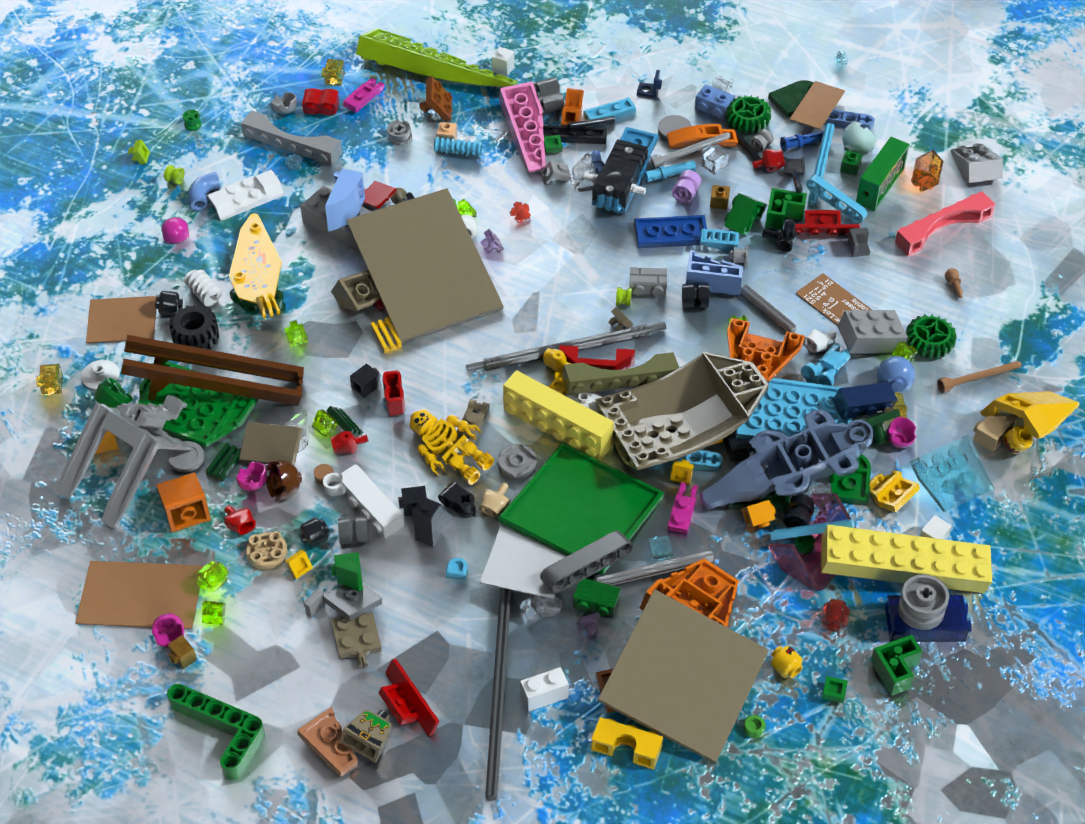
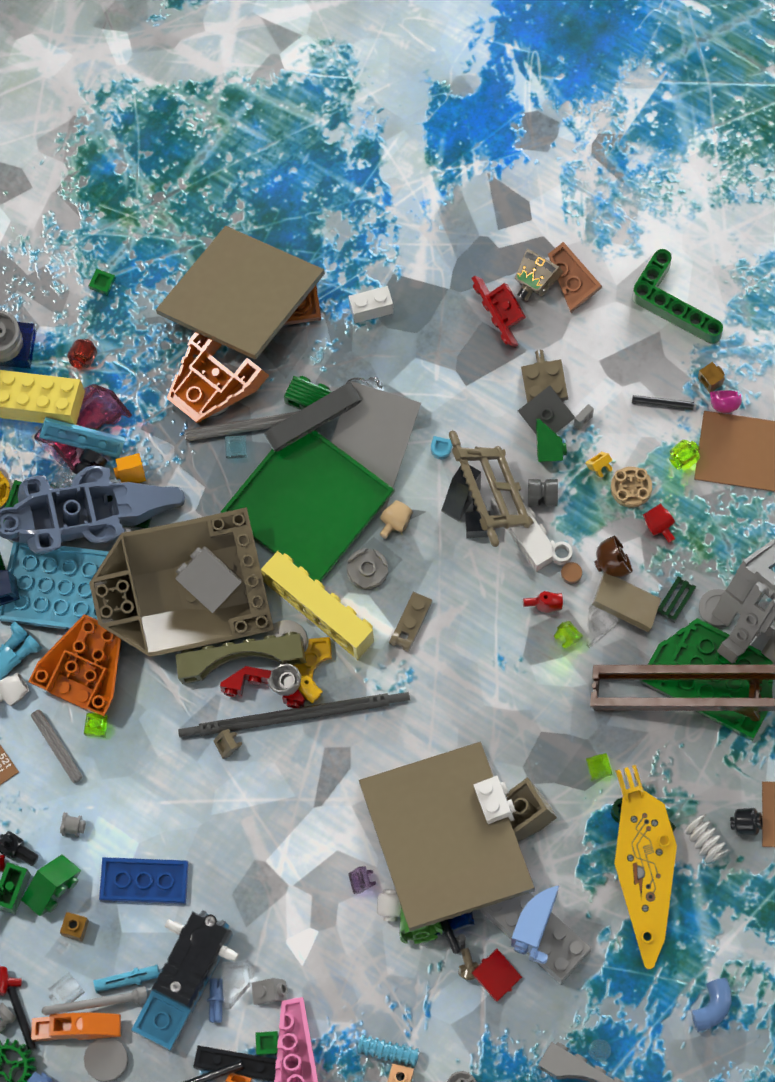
camera: 170 degrees left, 20 degrees up
orange slope [156,472,211,533] -> none
dark pink hair [161,217,189,243] -> none
lime wheel [164,164,185,185] -> none
black tyre [169,304,219,349] -> none
clear neon green tile [202,600,226,625] -> none
white piece [206,170,284,221] -> none
dark pink hair [236,462,267,491] -> none
black head [298,517,330,548] -> none
dark green tile [326,406,364,437] -> none
black brick [350,363,381,398] -> none
yellow tile [371,317,402,353] -> none
red brick [383,370,405,416] -> none
yellow piece [409,409,494,485] -> none
black piece [438,482,476,518] -> none
clear neon green tile [457,199,477,217] -> none
dark grey axle [485,588,511,800] -> none
clear red plant [509,201,531,223] -> none
clear purple tile [576,612,601,638] -> none
yellow arch [591,717,663,769] -> none
lime wheel [616,287,632,306] -> none
light grey brick [629,267,667,296] -> none
dark pink hinge [667,482,698,534] -> none
lavender wheel [672,170,702,203] -> none
black wheel [682,284,709,308] -> none
medium blue wedge [685,249,743,295] -> none
medium azure slope [700,229,739,252] -> none
bright green tile [743,715,766,738] -> none
yellow head [771,646,803,678] -> none
green brick [871,634,923,696] -> none
none -> light grey brick [175,546,242,613]
none -> light grey hair [267,664,301,696]
none -> dark tan piece [449,430,534,547]
none -> white bracket [474,776,516,824]
none -> black bar [632,395,694,410]

